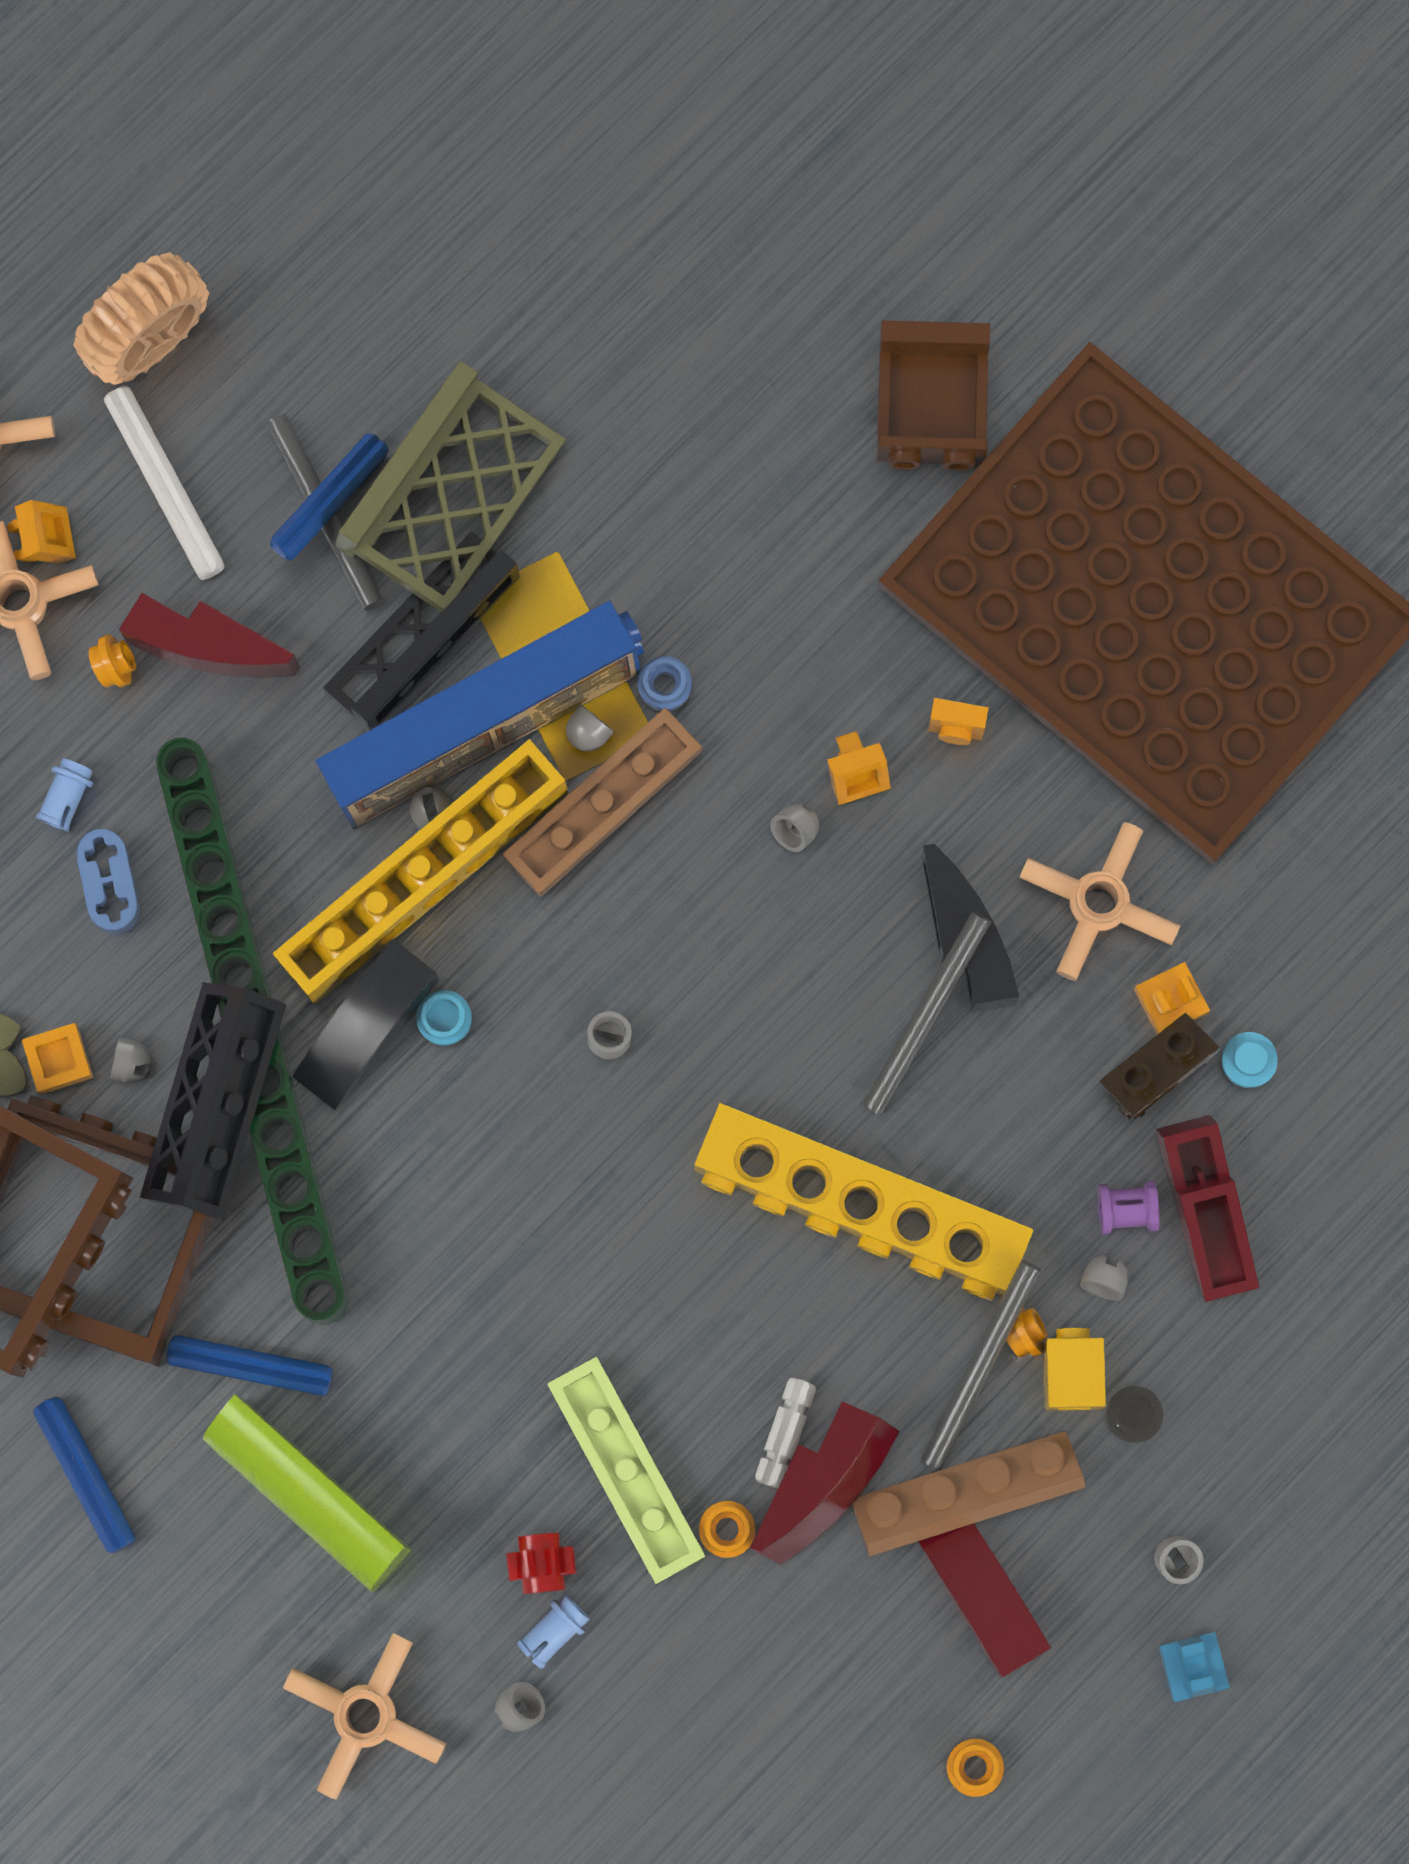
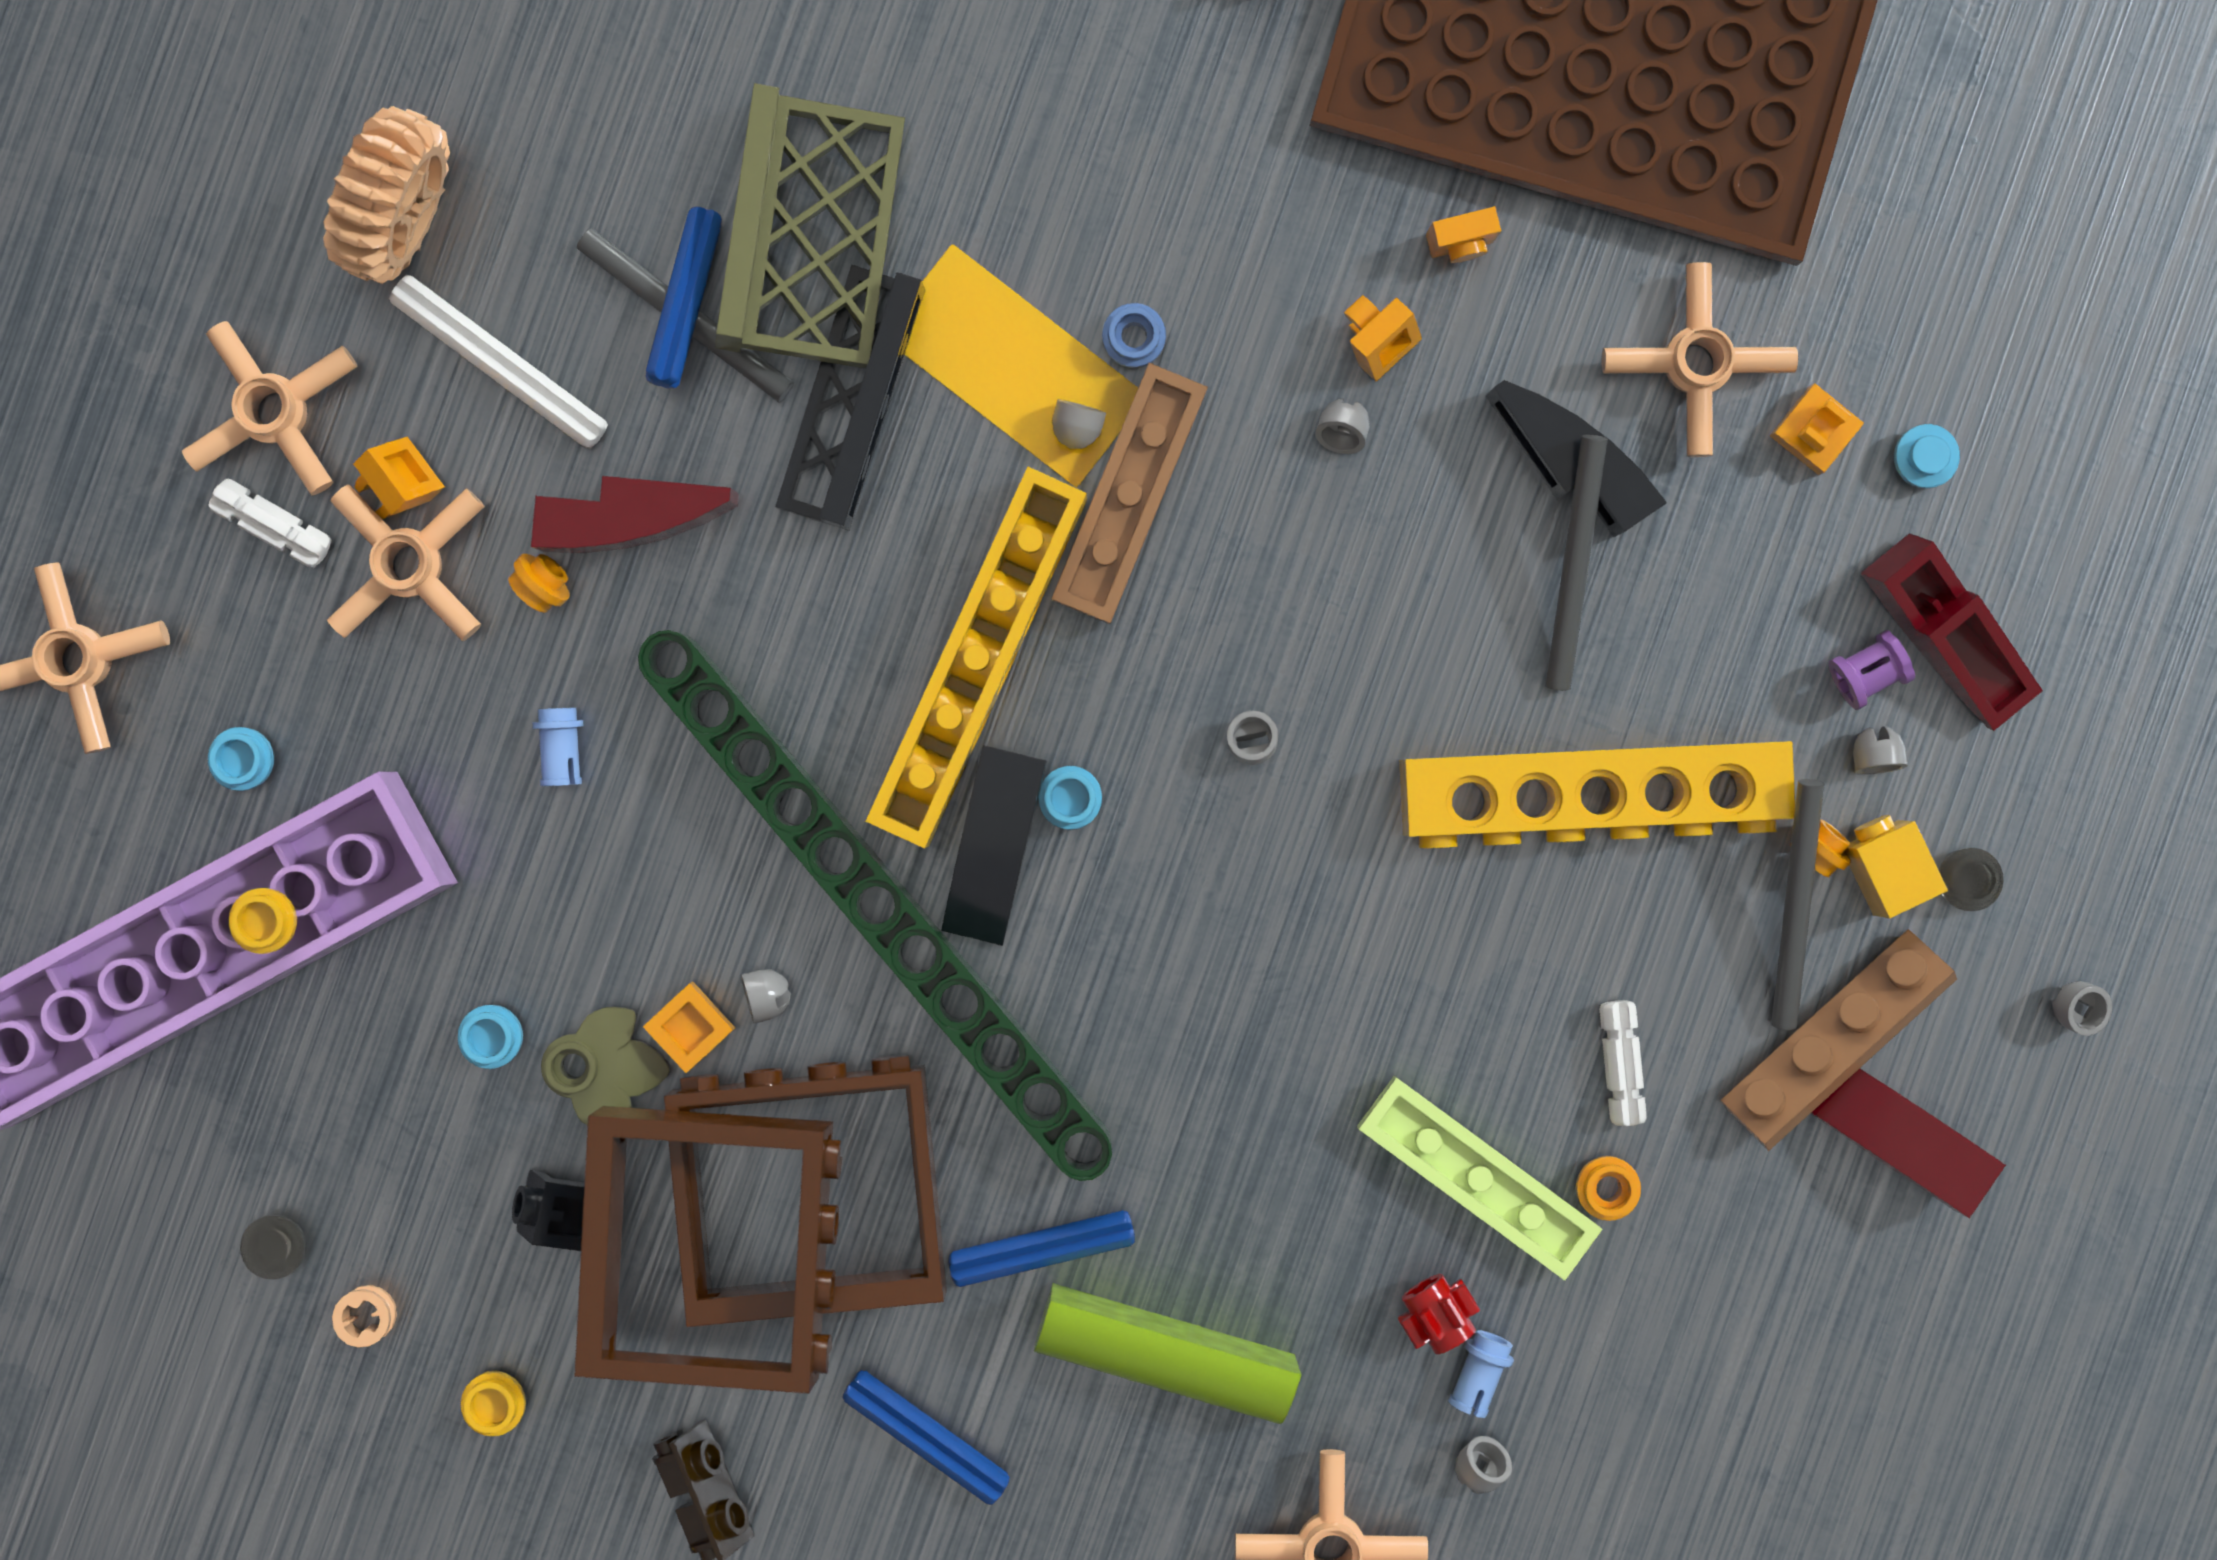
camera: 35 degrees left, 10 degrees up
medium blue beam [77,829,141,935] -> none
black fence [139,982,286,1220] -> none
blue brick [315,600,645,830] -> none
light grey hinge [409,787,452,830] -> none
dark red slope [750,1401,900,1564] -> none
light orange plate [946,1739,1004,1797] -> none
dark brown hinge [1099,1012,1221,1120] -> none
dark azure tile [1158,1632,1230,1702] -> none

